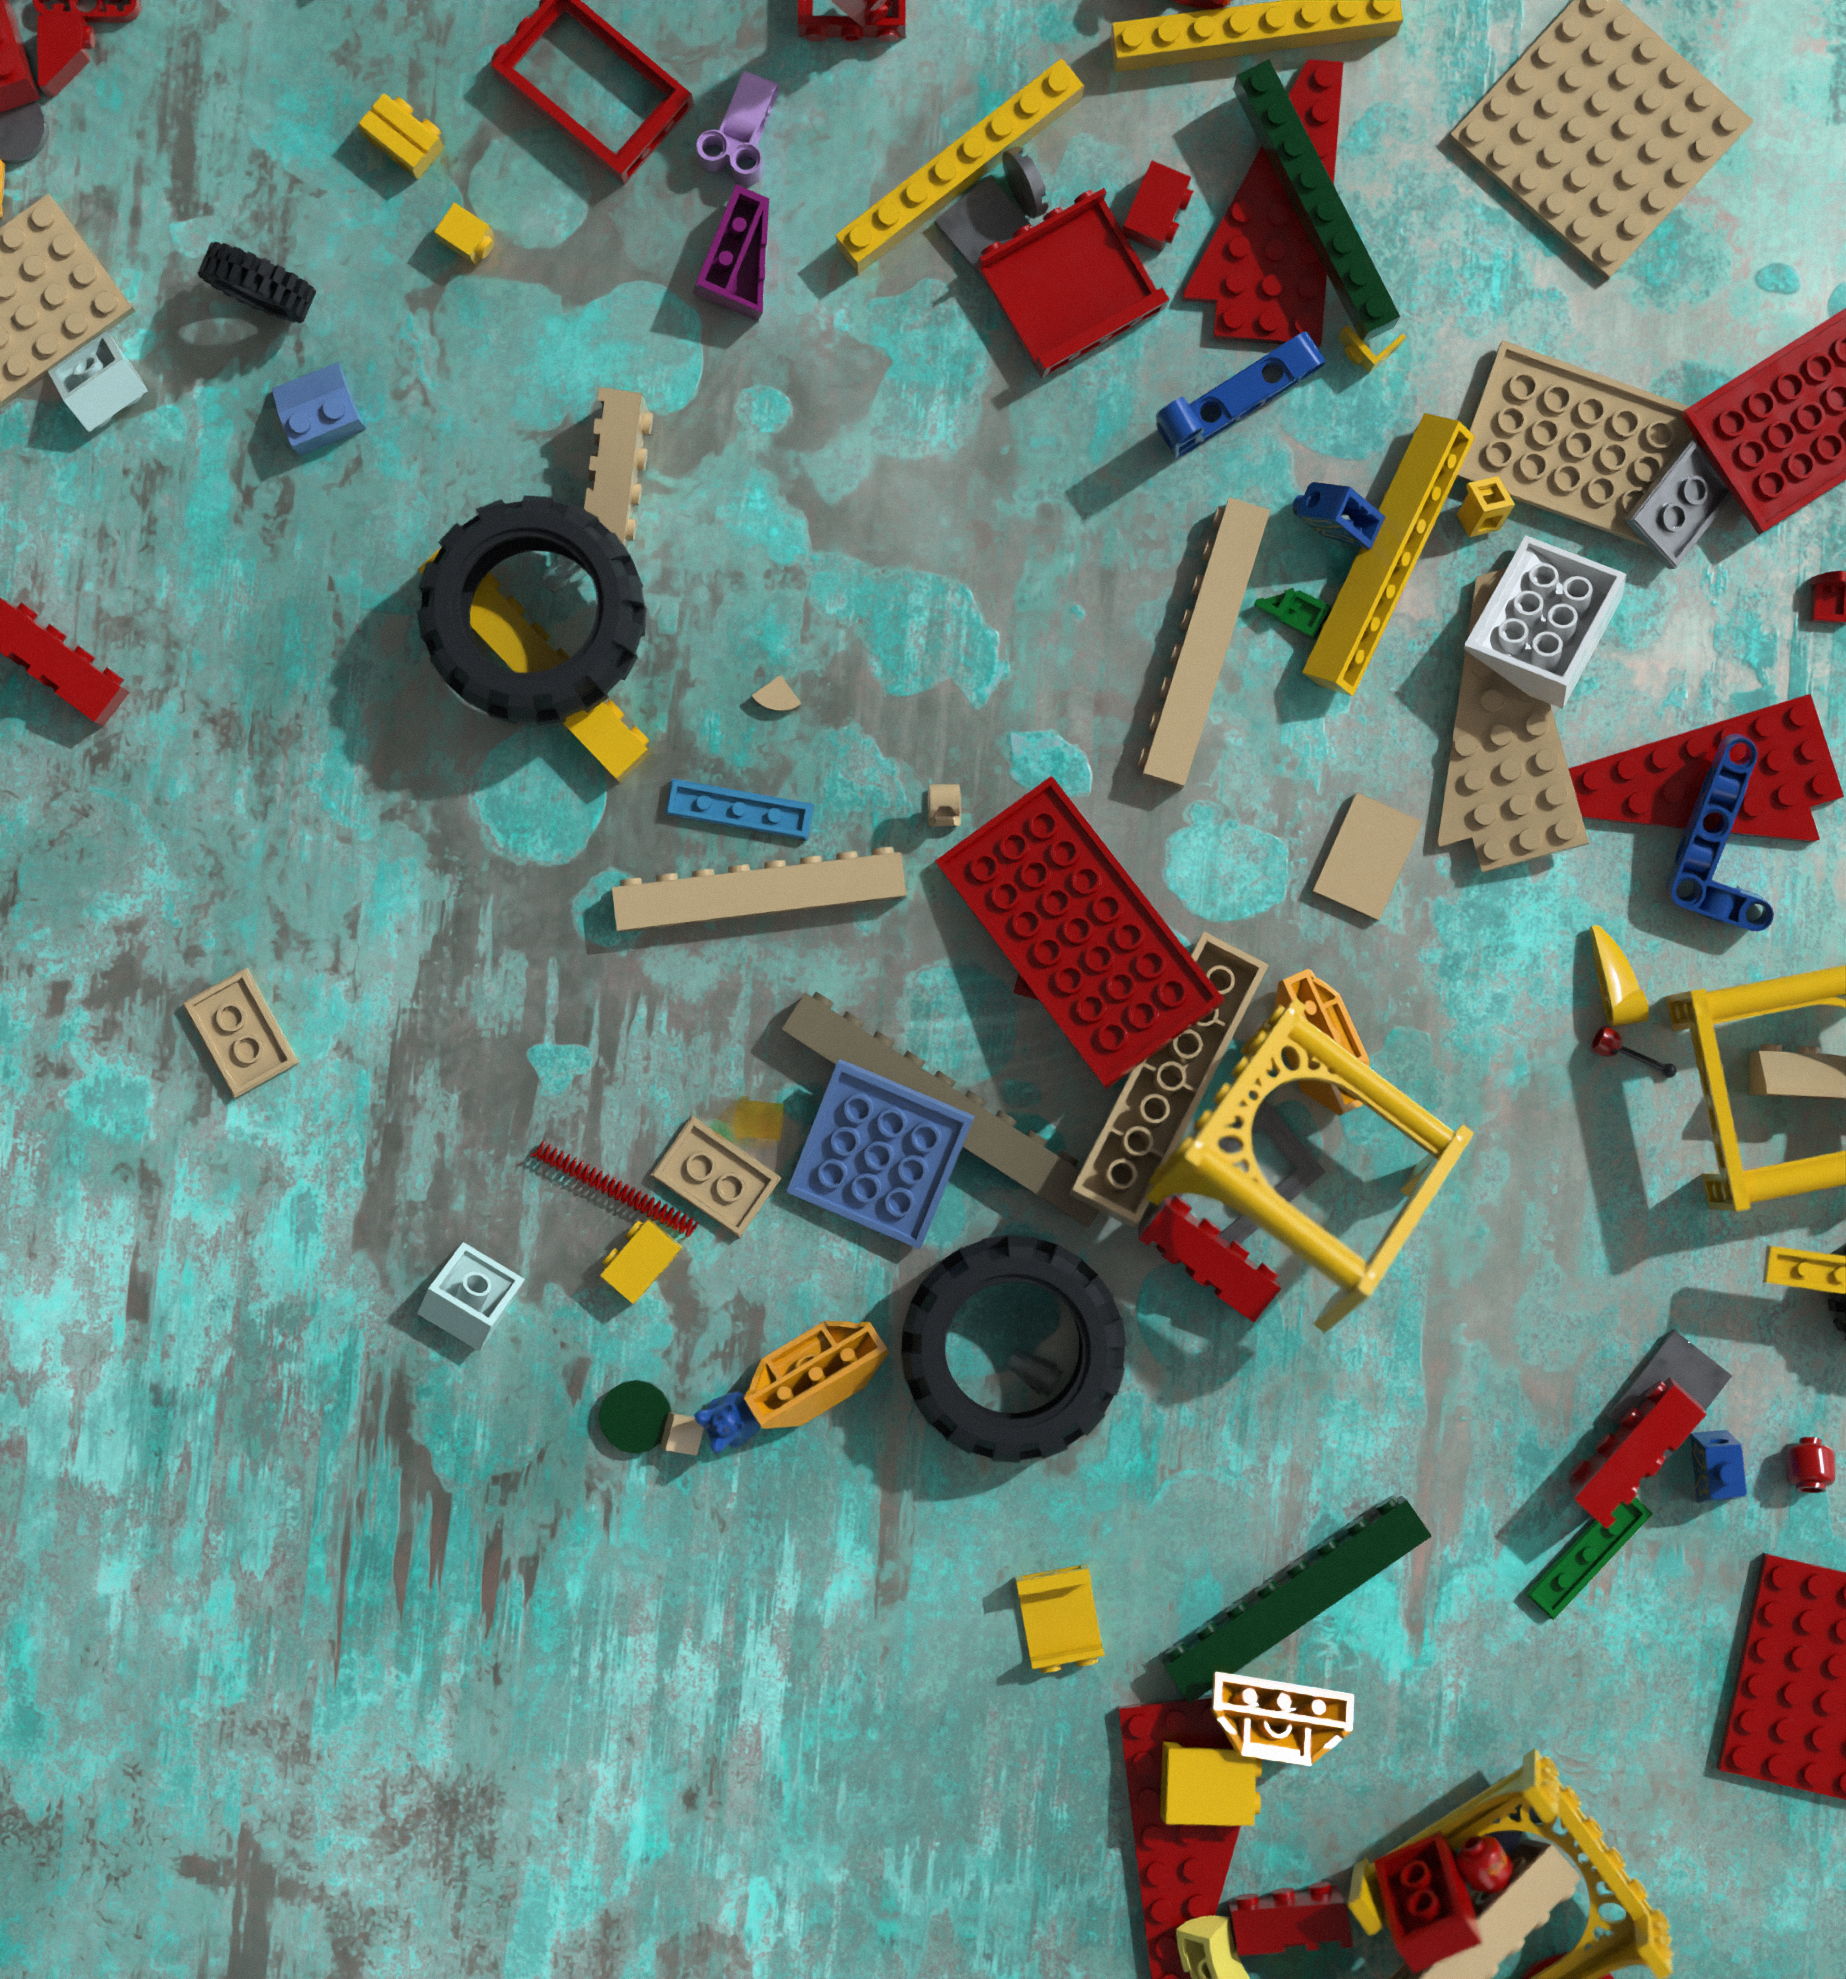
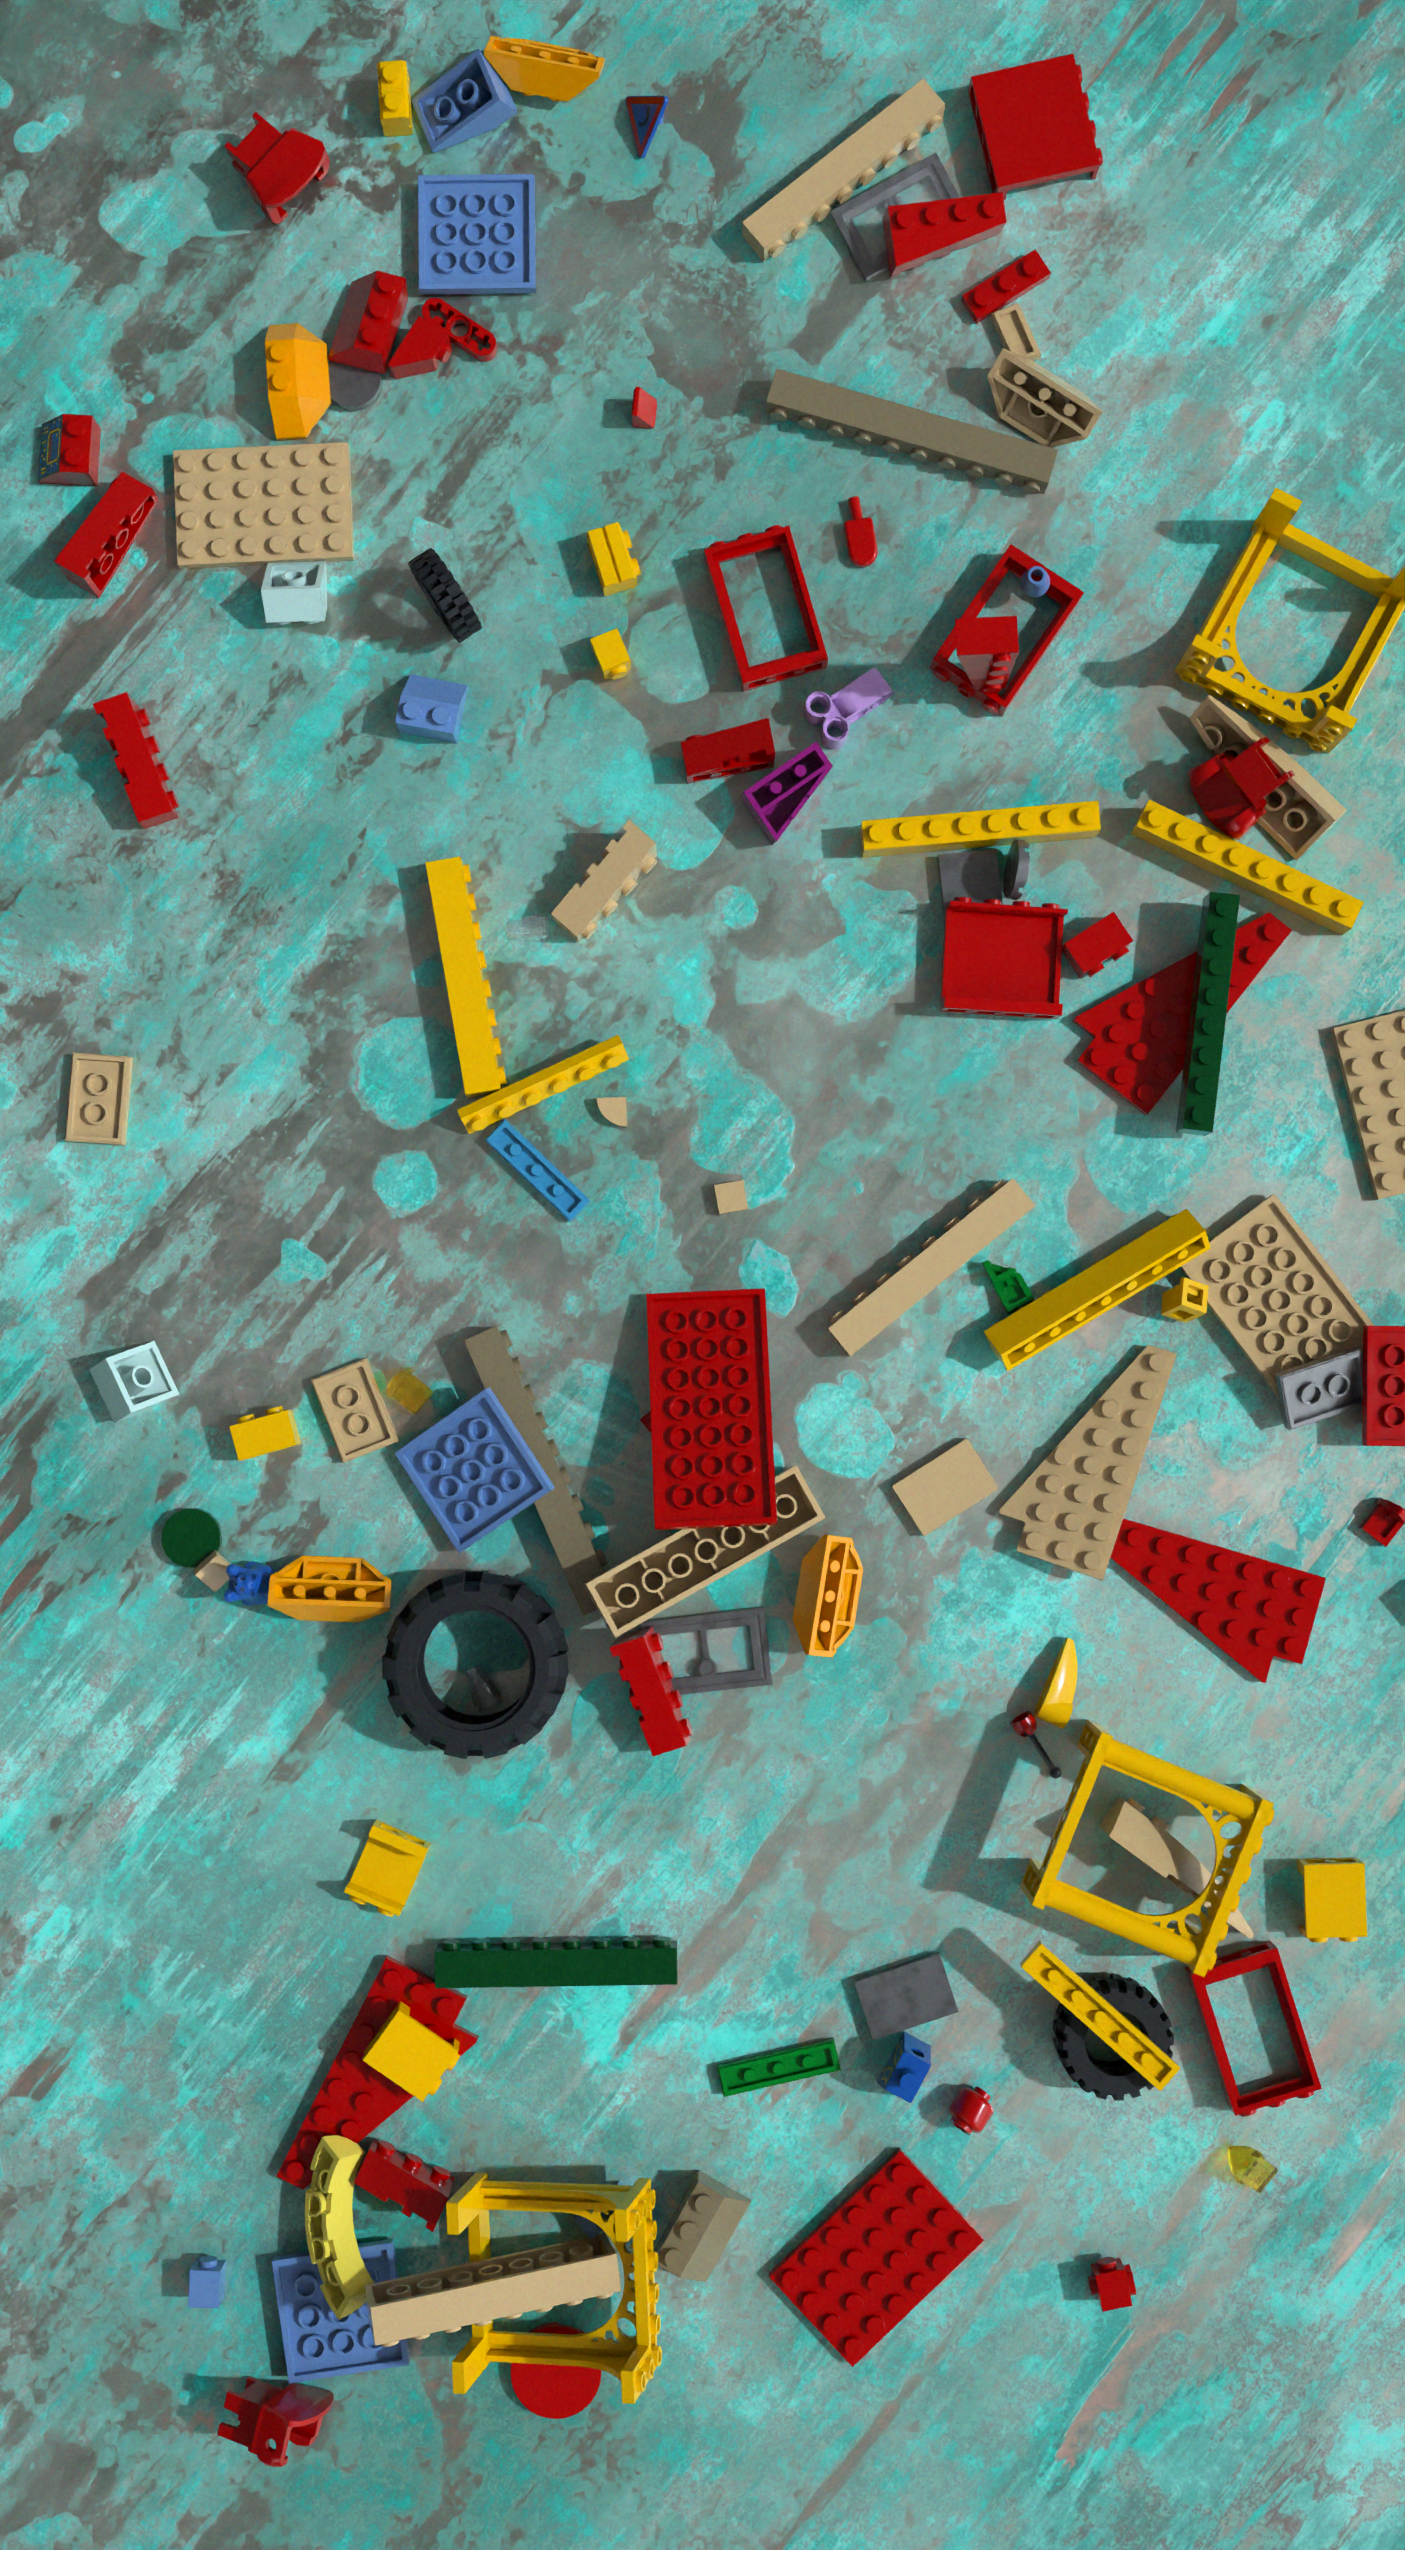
camera: 35 degrees right, 0 degrees up
black tyre [417,495,647,726] -> none
red piece [530,1140,699,1238] -> none
tan brick [612,847,907,933] -> none
tan leg [928,784,961,827] -> none
yellow arch [1146,998,1474,1333] -> none
blue beam [1156,331,1326,458] -> none
light orange wedge [1212,1672,1354,1767] -> none
blue torso [1292,482,1385,549] -> none
yellow bracket [1338,324,1407,374] -> none
red brick [1373,1831,1483,1973] -> none
red head [1456,1835,1512,1894] -> none
white slope [1464,535,1626,709] -> none
red wedge [1568,1377,1707,1529] -> none
blue beam [1666,734,1774,932] -> none
none -> yellow plate [457,1035,629,1134]
none -> dark tan slope [654,2170,751,2282]
none -> red wedge [681,718,775,784]
none -> tan tile [714,1180,748,1215]

